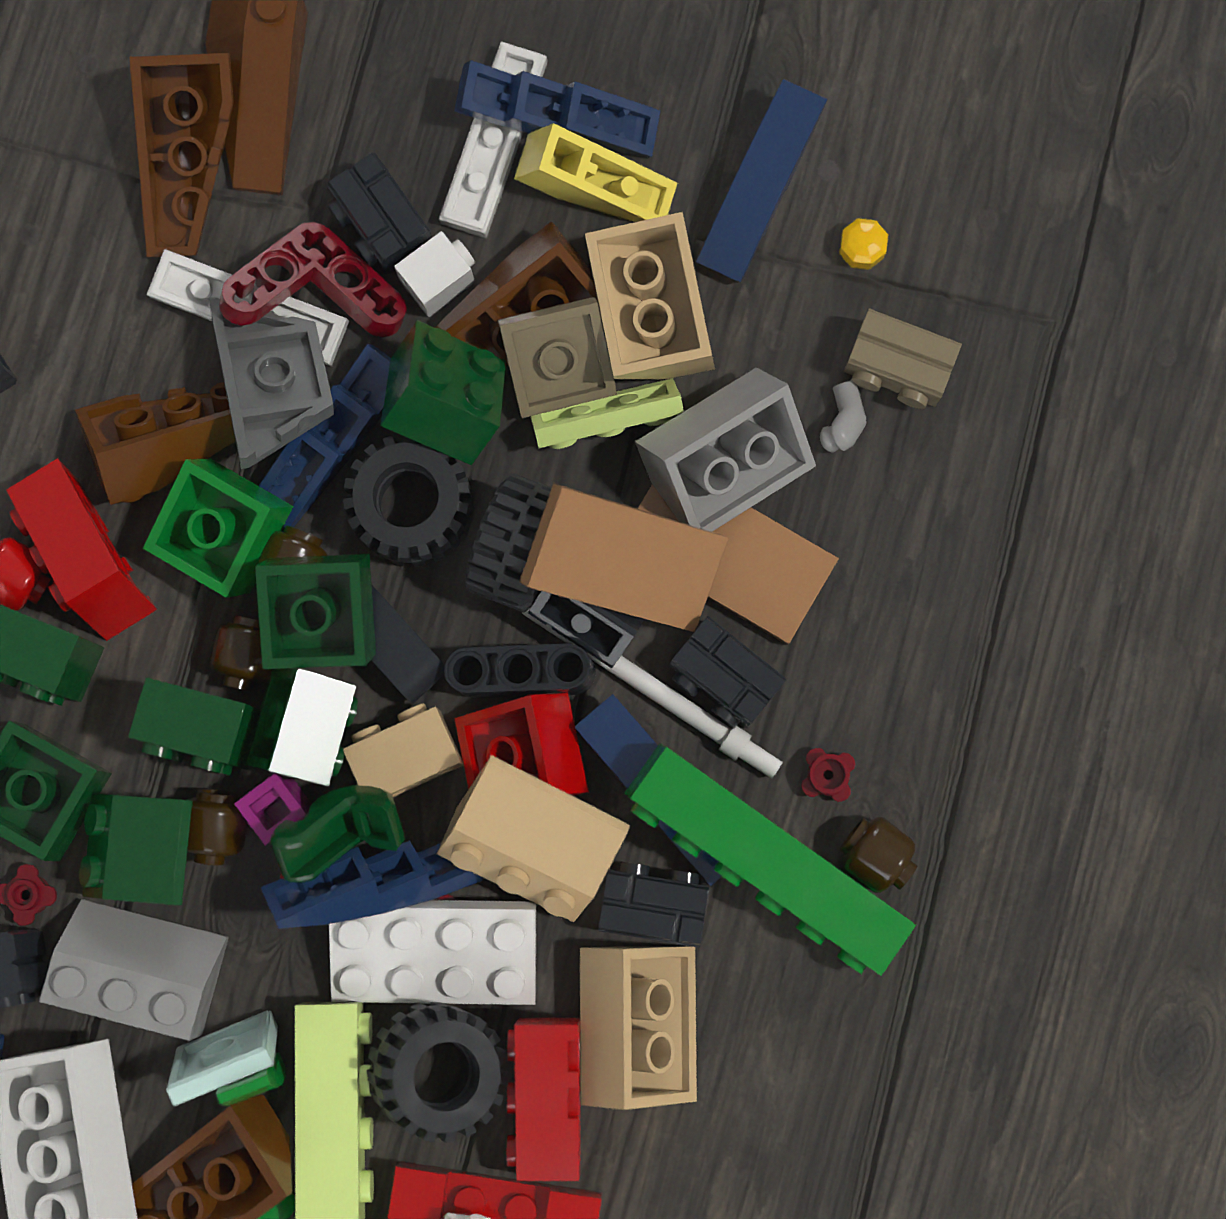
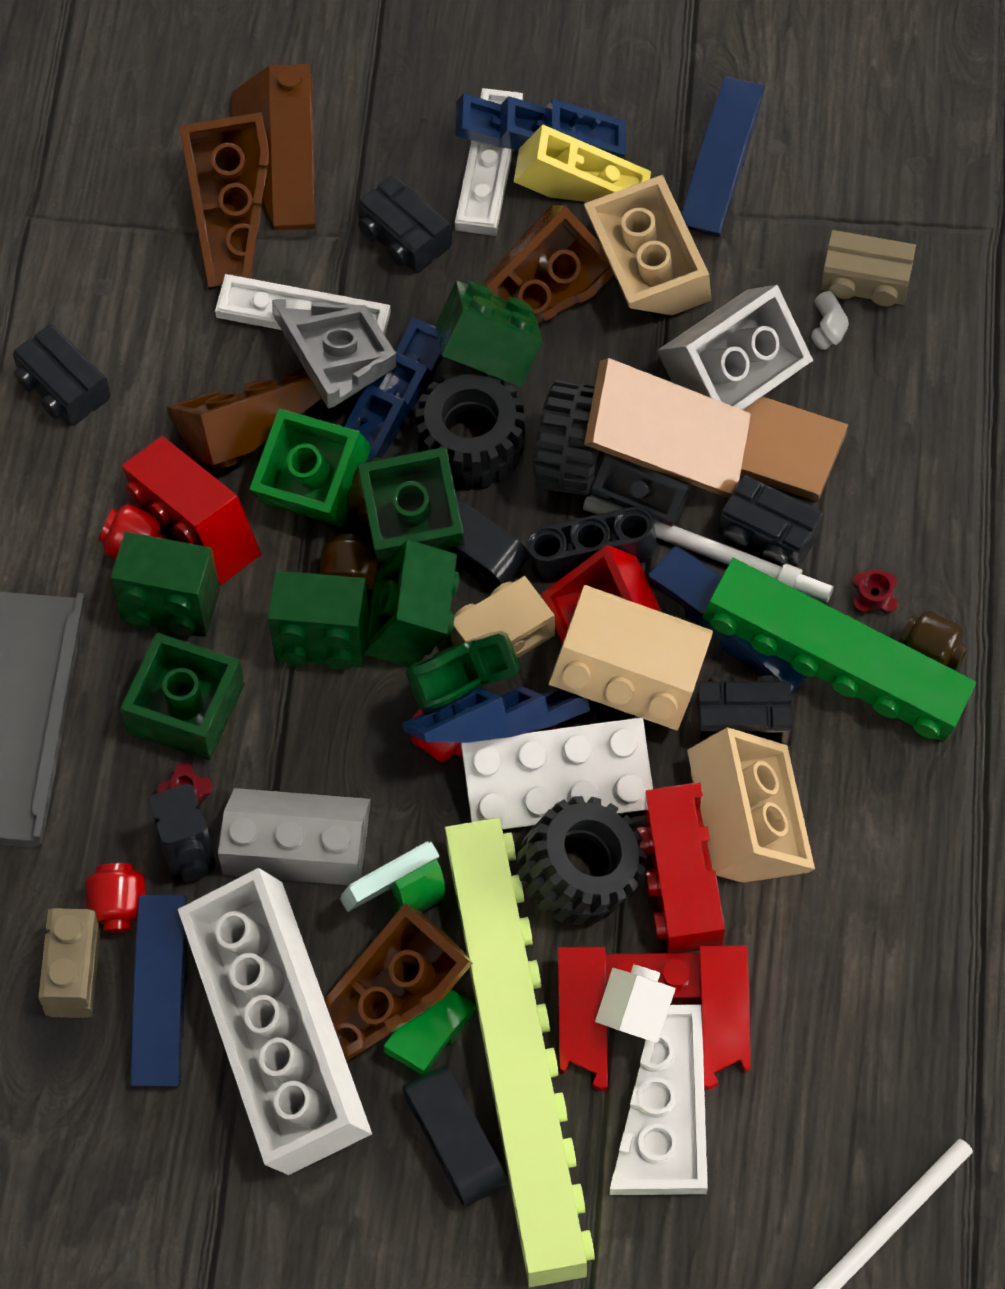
camera: 10 degrees left, 20 degrees down
dark green slope [79,794,192,905] -> none
dark brown head [187,789,247,866] -> none
dark red beam [219,222,407,337] -> none
magenta brick [235,773,312,845] -> none
white brick [394,231,475,317] -> none
dark tan plate [498,297,617,418] -> none
yellowish green plate [531,378,684,449] -> none
yellow tile [839,218,888,270] -> none

